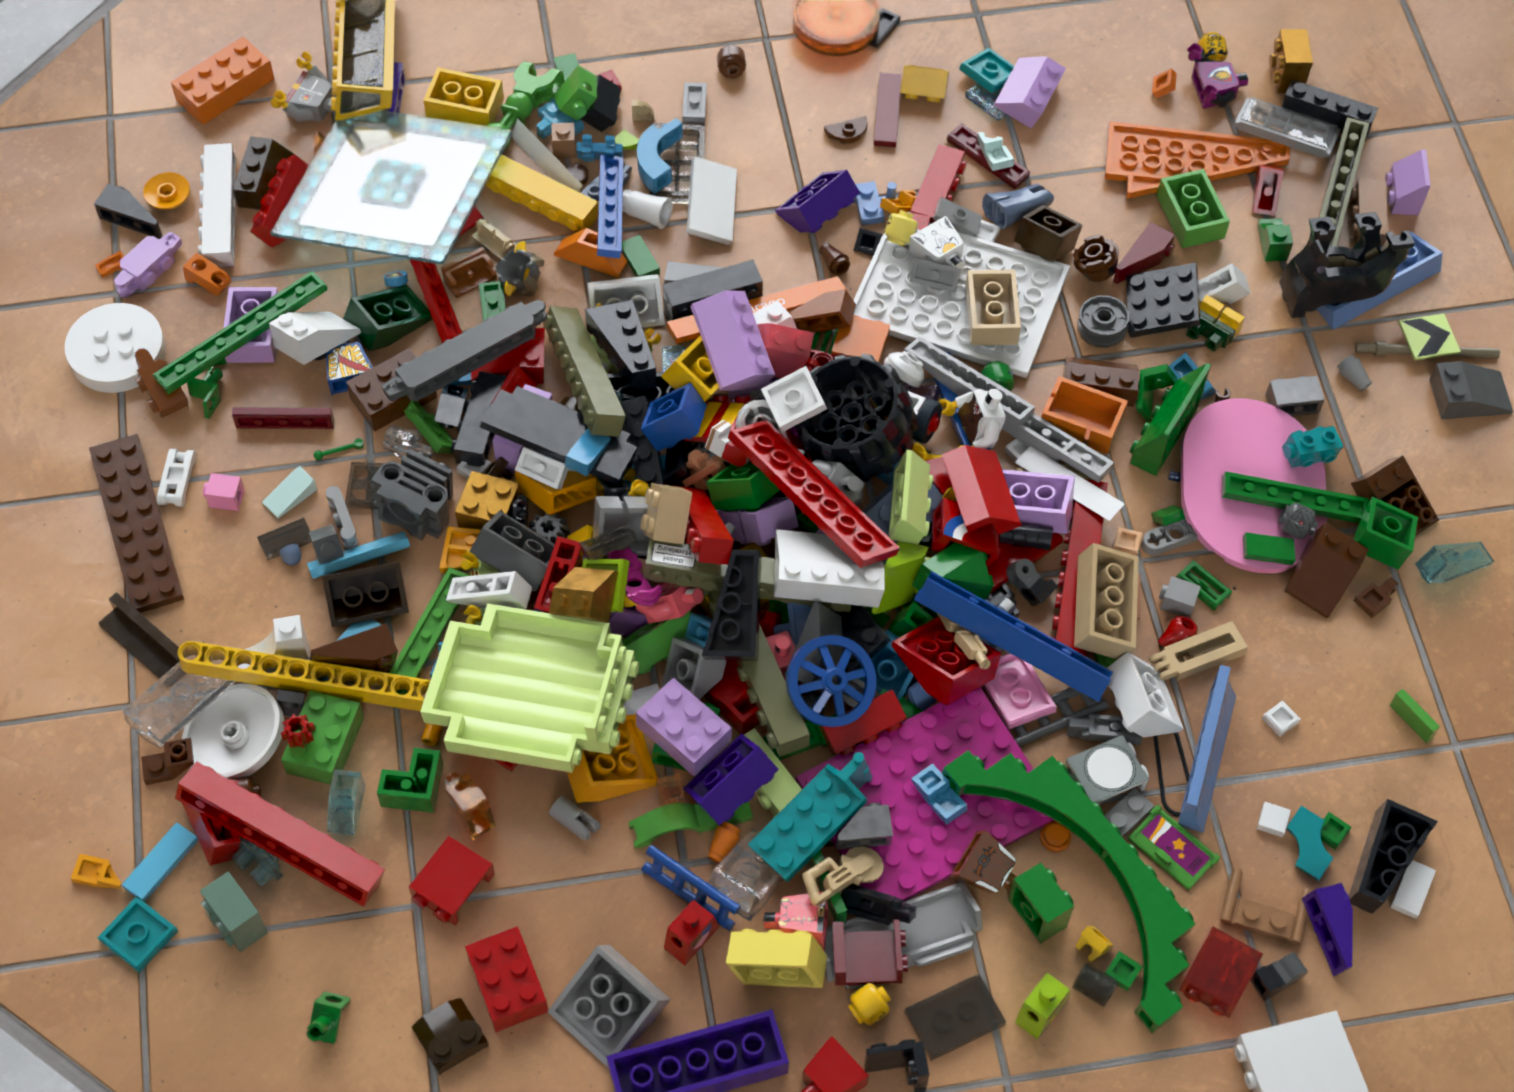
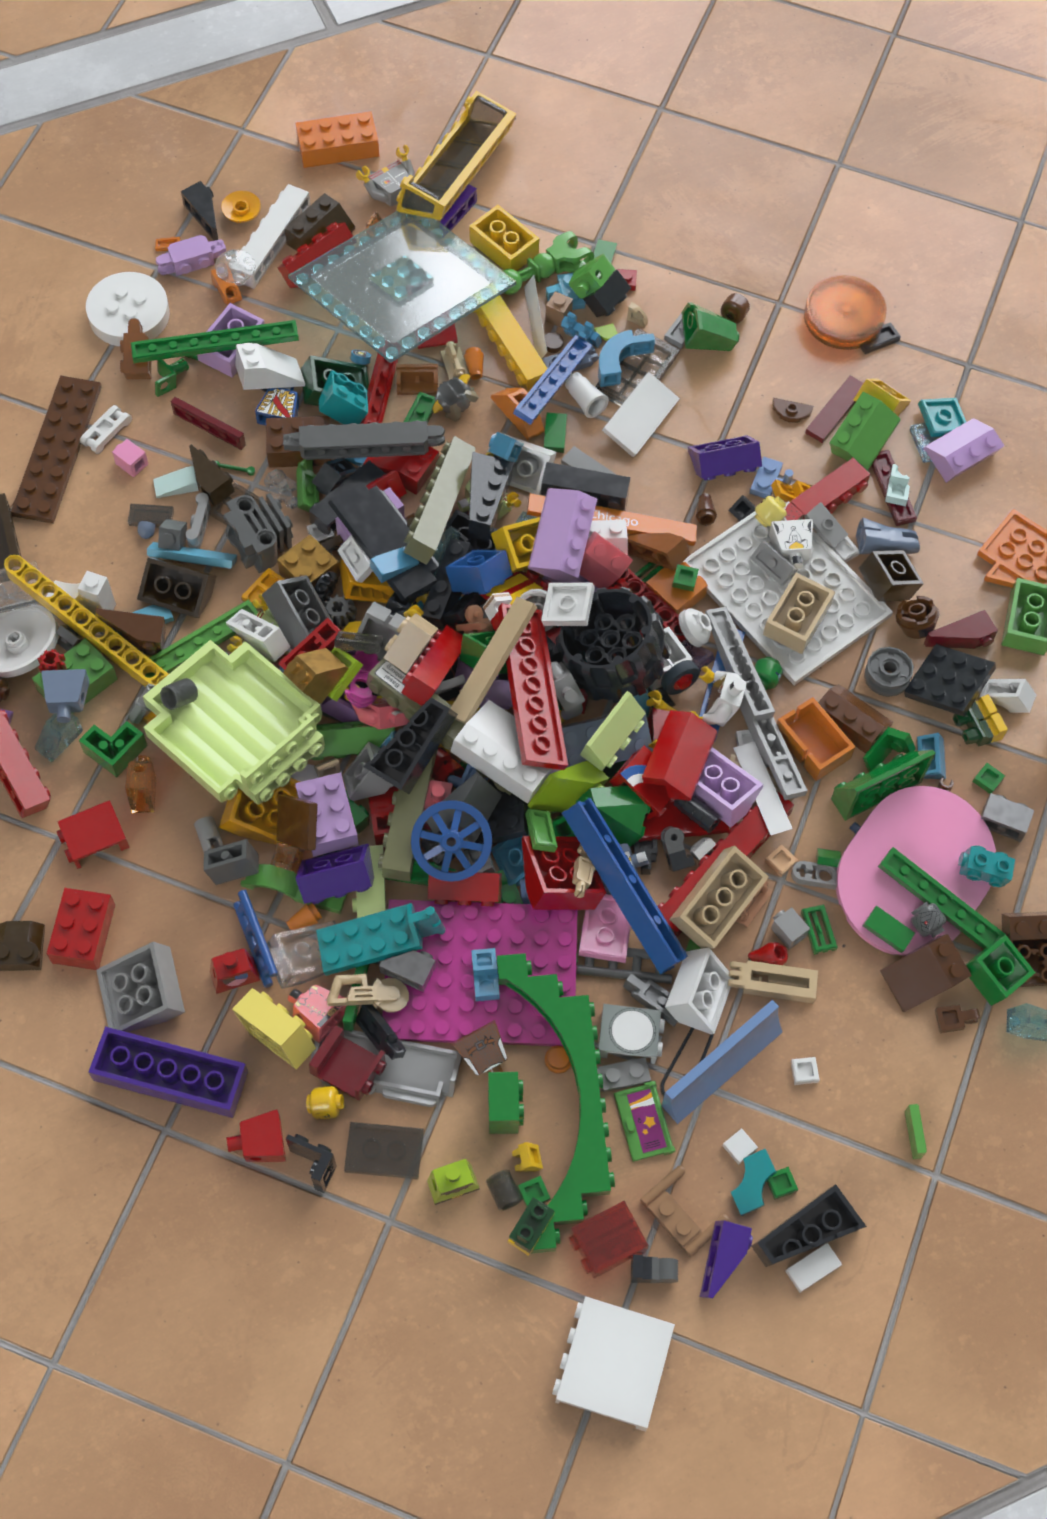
camera: 30 degrees right, 5 degrees up
none -> sand blue torso [42,669,90,723]
none -> light grey axle [128,684,155,724]
none -> dark grey piece [160,678,198,710]
none -> dark brown slope [189,444,235,506]
none -> dark grey brick [203,839,259,885]
none -> clear dish [215,249,256,286]
none -> reddish brown tile [276,794,318,851]
none -> tan slope [314,758,341,778]
none -> teal slope [319,370,368,425]
none -> tan tile [450,597,537,724]
none -> orange cone [464,347,484,380]
none -> dark azure slope [489,432,524,463]
none -> dark green hips [507,1197,555,1256]
none -> bright green tile [525,809,557,852]
none -> green plate [672,564,699,592]
none -> green slope [681,302,740,351]
none -> white tile [690,837,716,860]
none -> bright green slope [829,392,901,471]
none -> green tile [972,763,1006,794]

